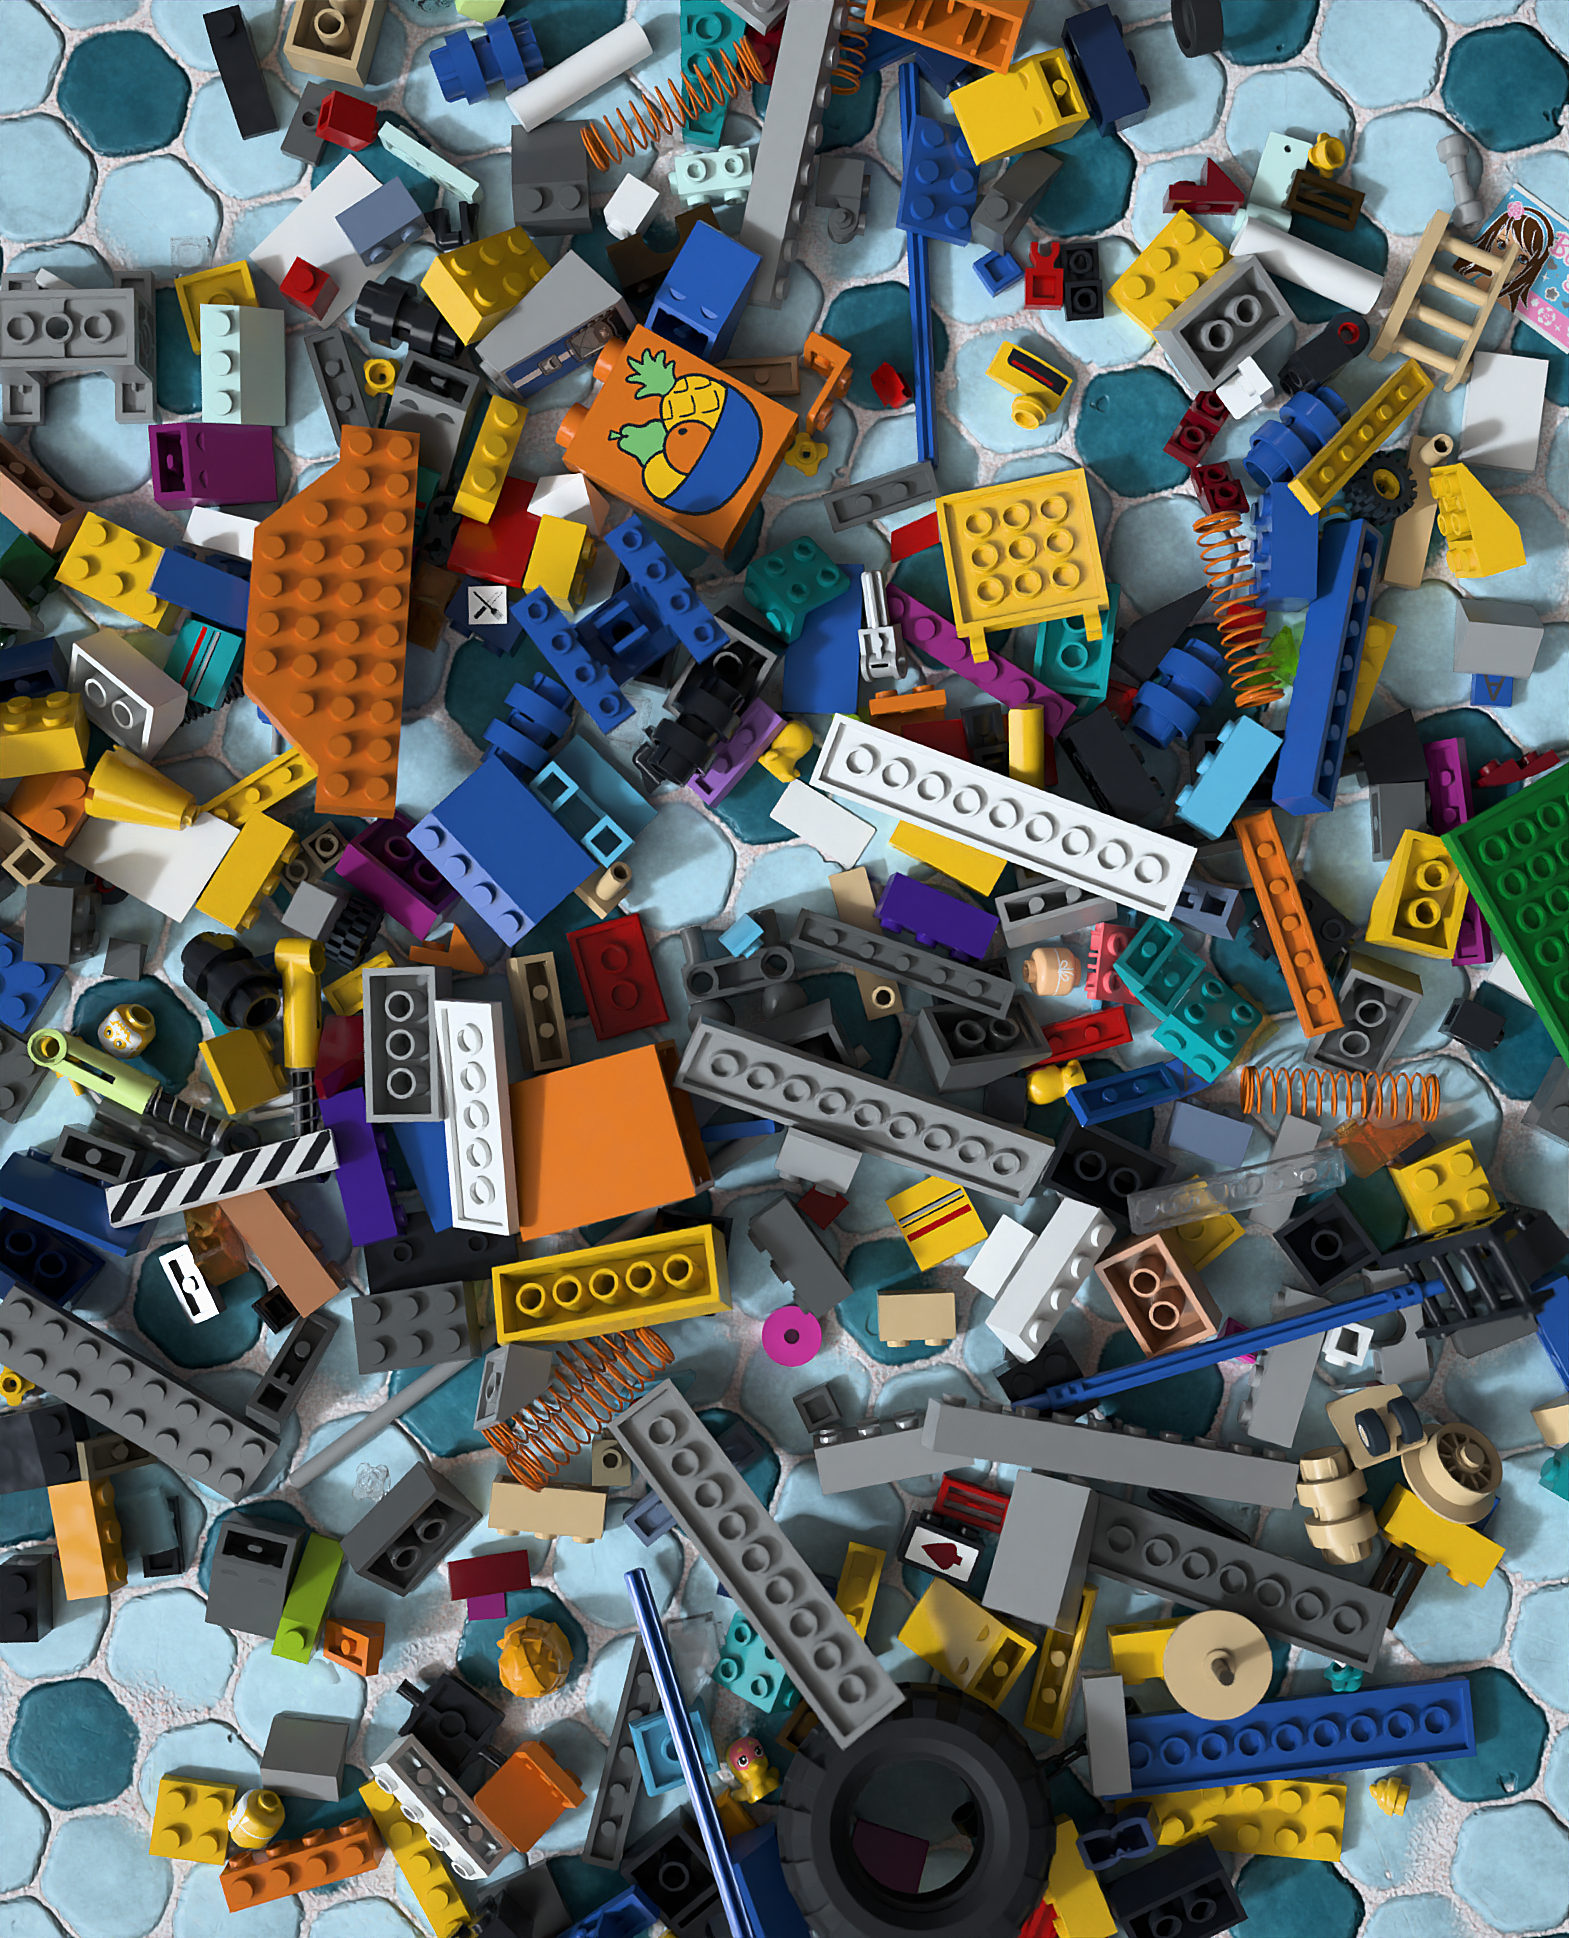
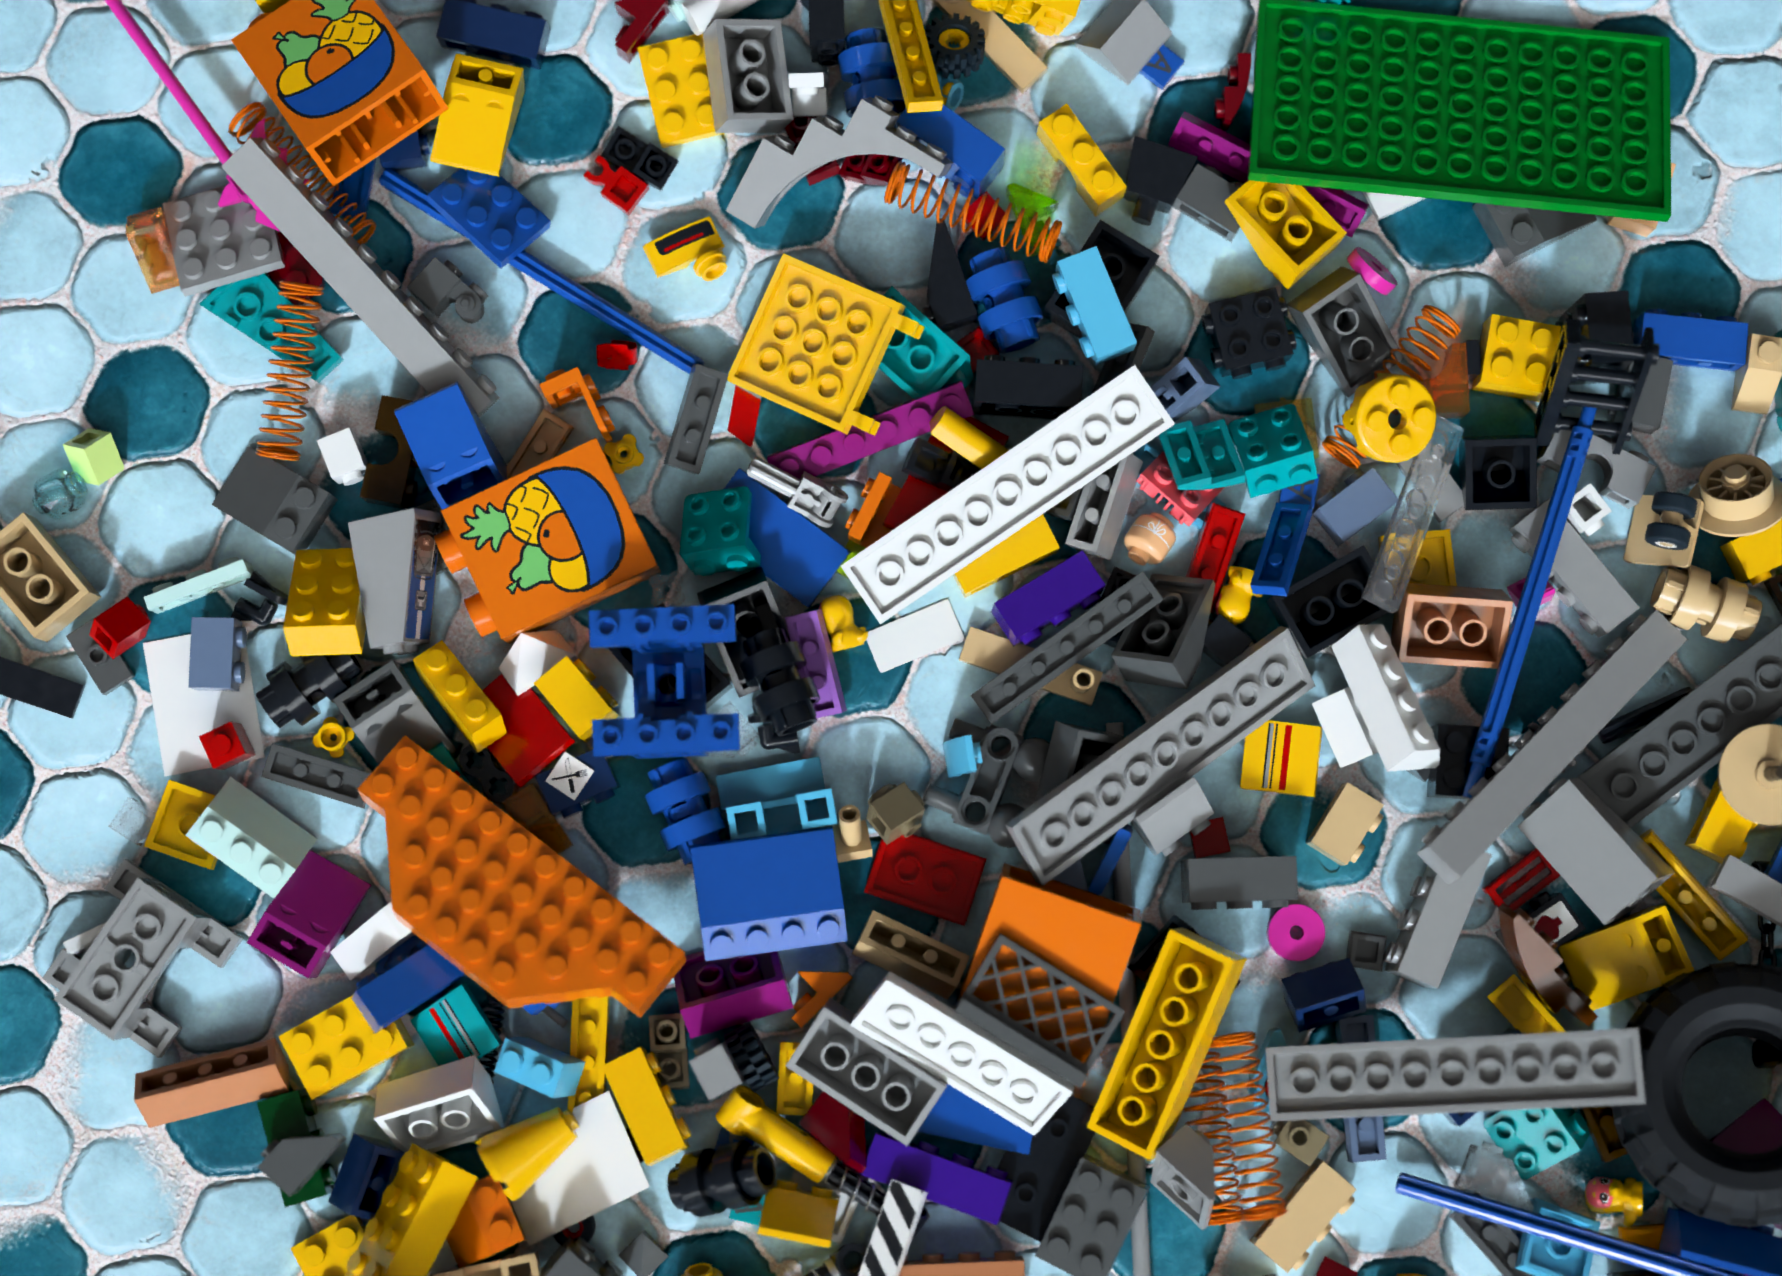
camera: 50 degrees left, 5 degrees down
blue piece [429,15,544,106] -> none
white brick [506,17,653,132] -> none
light aqua brick [668,145,752,210] -> none
dark grey slope [971,148,1064,257] -> none
blue tile [972,250,1025,298] -> none
orange tile [1232,809,1345,1038] -> none
blue brick [1272,518,1384,816] -> none
sticker [1328,1380,1408,1391] -> none
black brick [1438,998,1506,1053] -> none
none -> medium azure brick [494,1036,585,1098]
none -> light grey arch [726,95,953,228]
none -> dark tan brick [866,782,925,845]
none -> dark grey fence [953,934,1126,1088]
none -> dark blue brick [1281,958,1367,1033]
none -> yellow plate [1343,373,1436,463]
none -> dark pink piece [1347,247,1397,295]
none -> reddish brown slope [1498,904,1598,1027]

